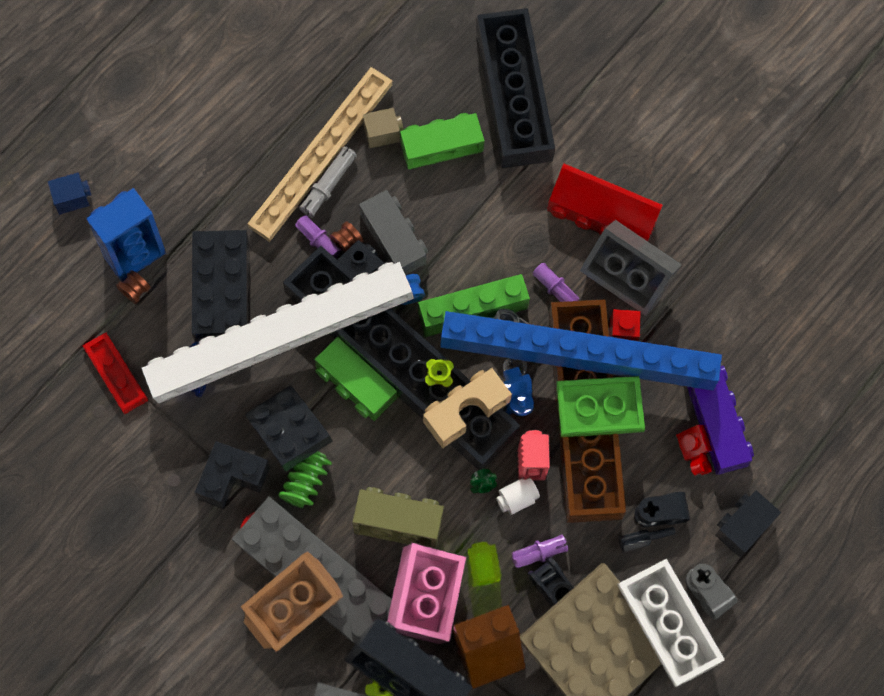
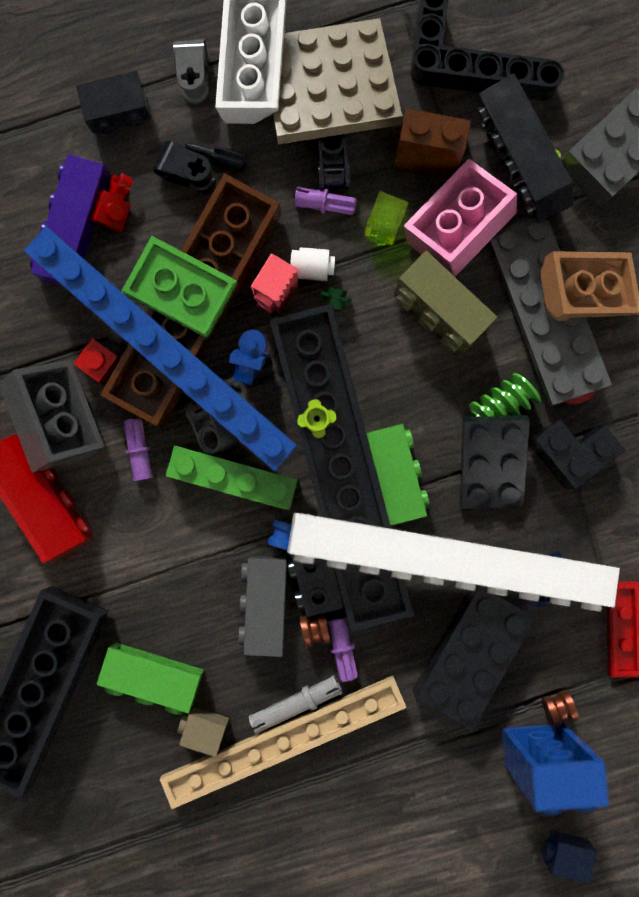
camera: 145 degrees left, 15 degrees up
tan arch [423,368,512,448] -> none

